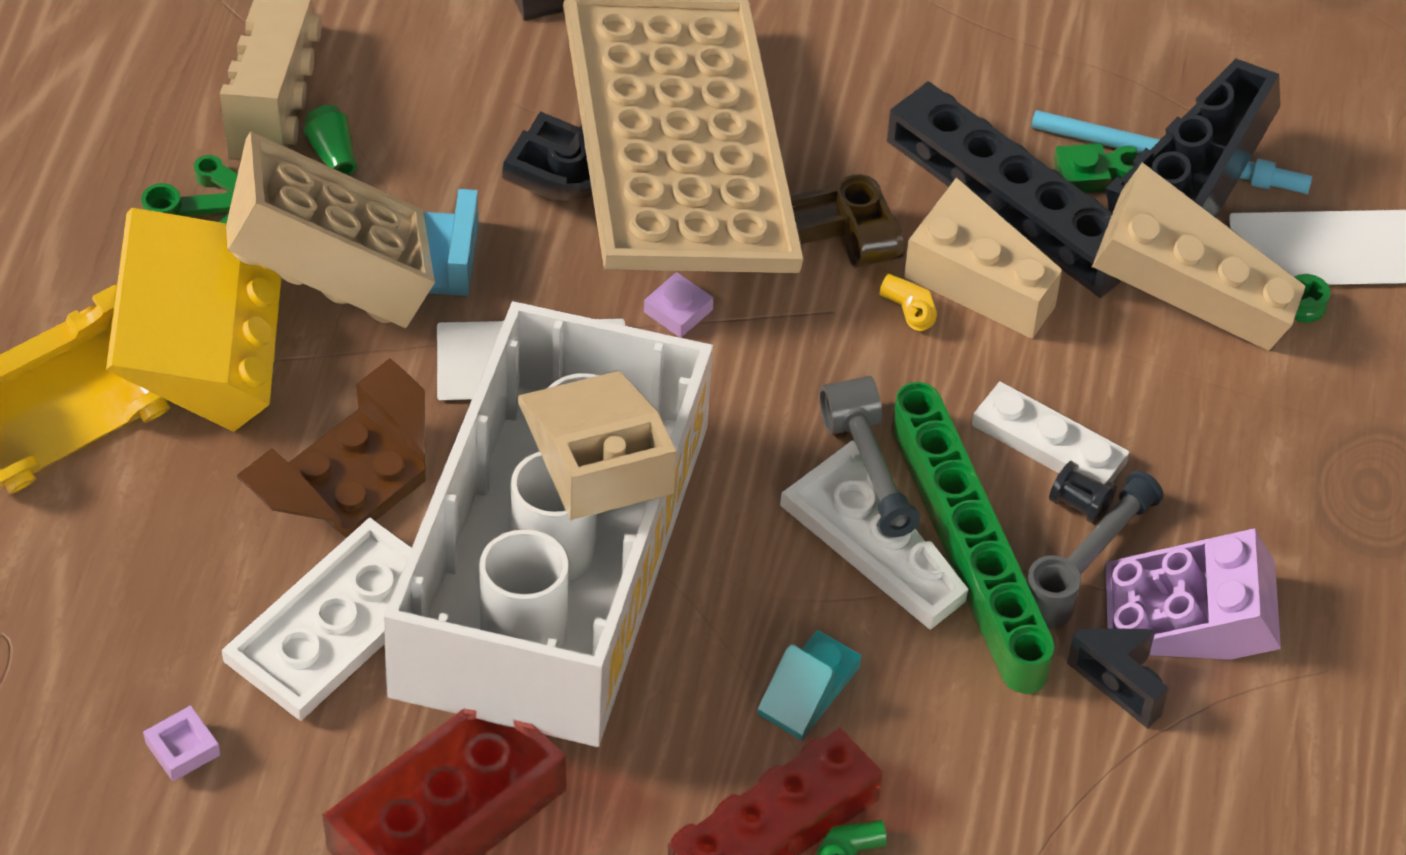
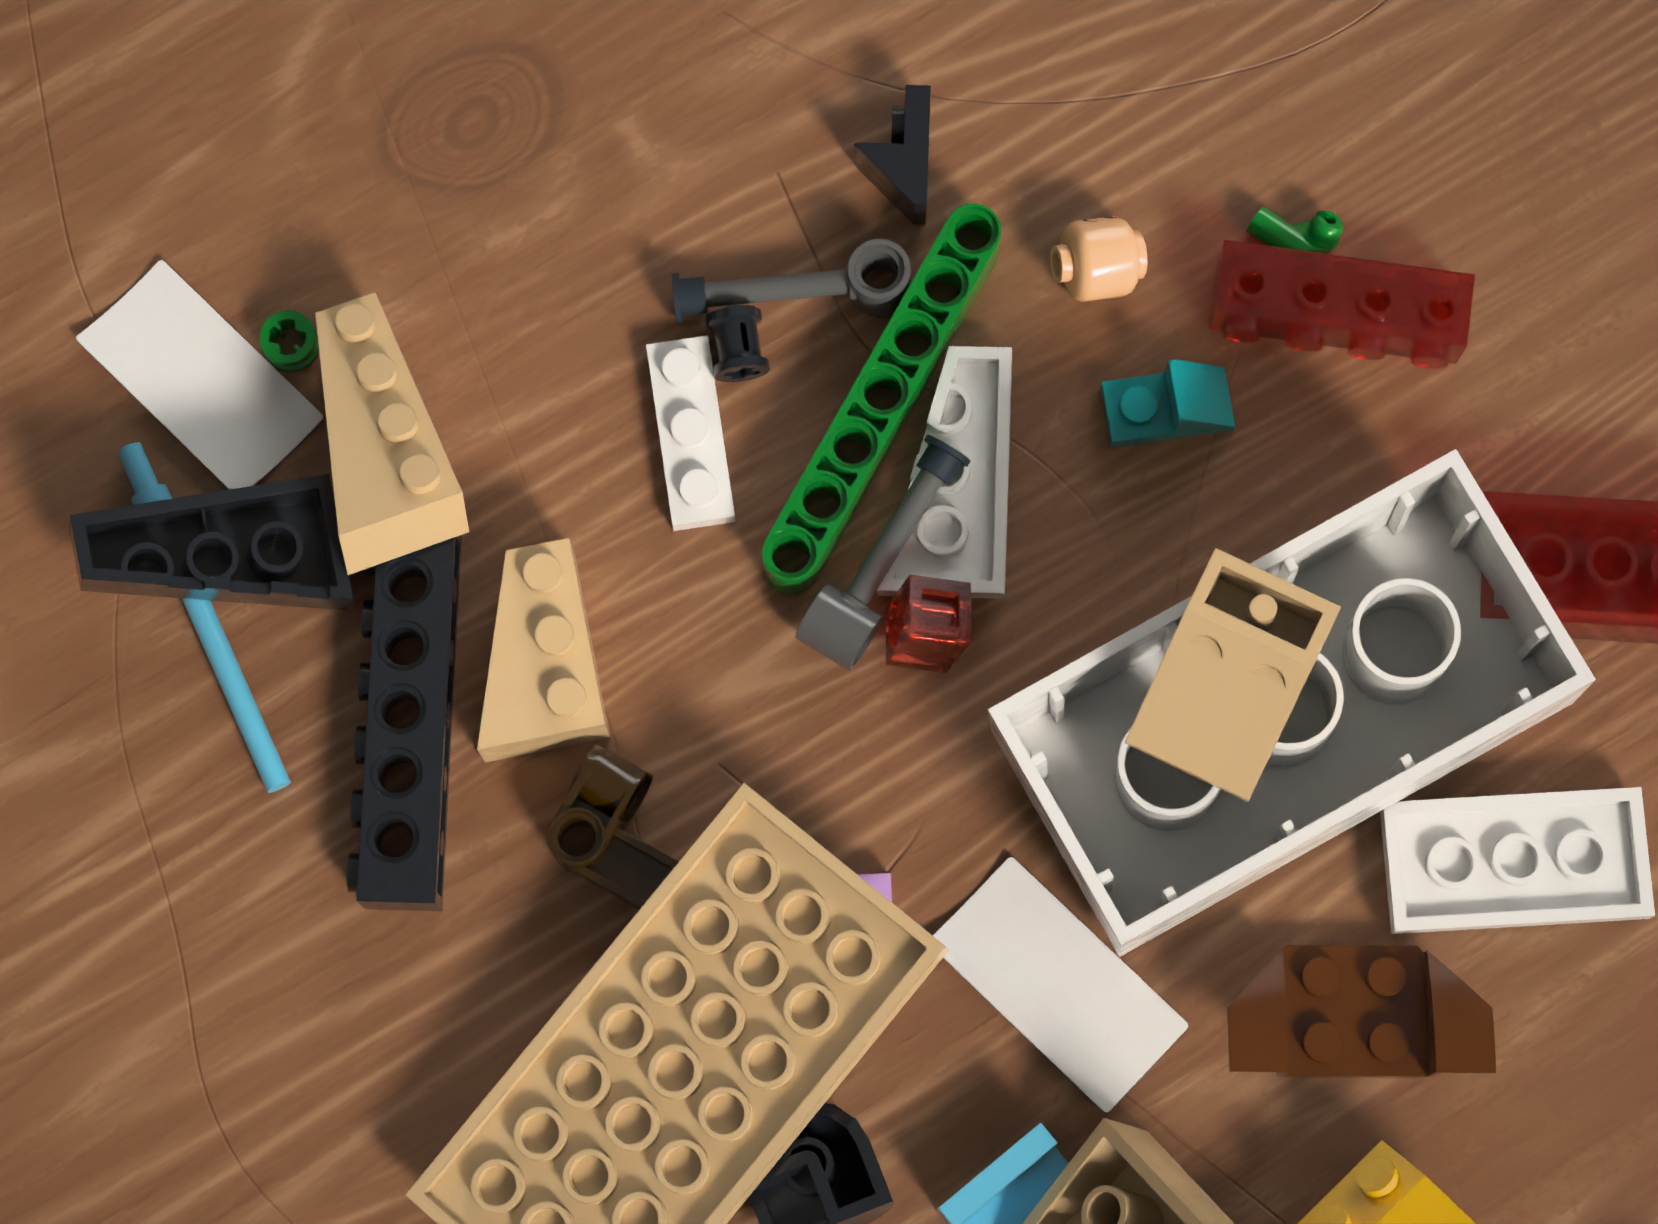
camera: 130 degrees left, 25 degrees up
yellow arm [879,274,937,331] -> none
green plate [1054,143,1137,193] -> none
lavender slope [1106,528,1281,660] -> none
none -> clear red brick [886,574,972,673]
none -> light nougat head [1050,216,1147,302]

